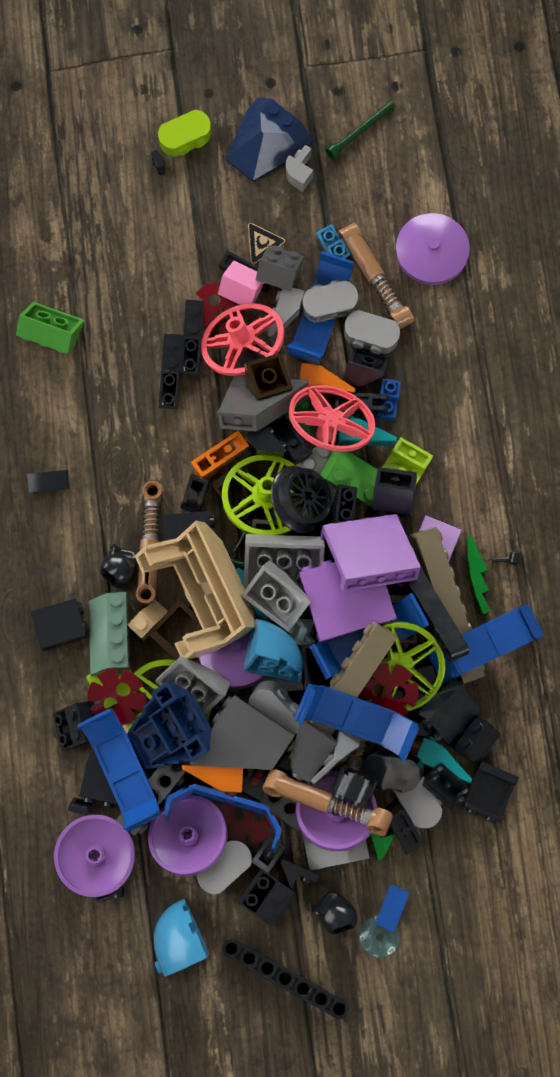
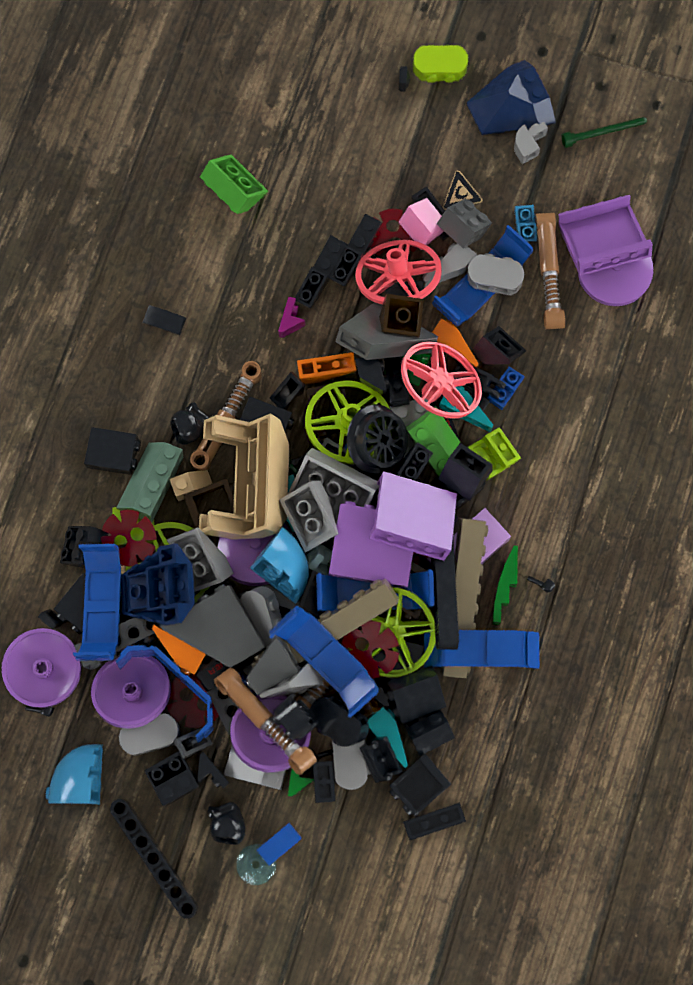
camera: 30 degrees right, 0 degrees up
light grey brick [344,310,400,354] -> none
none -> magenta slope [278,297,306,338]
none -> black tile [403,802,466,841]
none -> medium lavender panel [558,195,653,276]

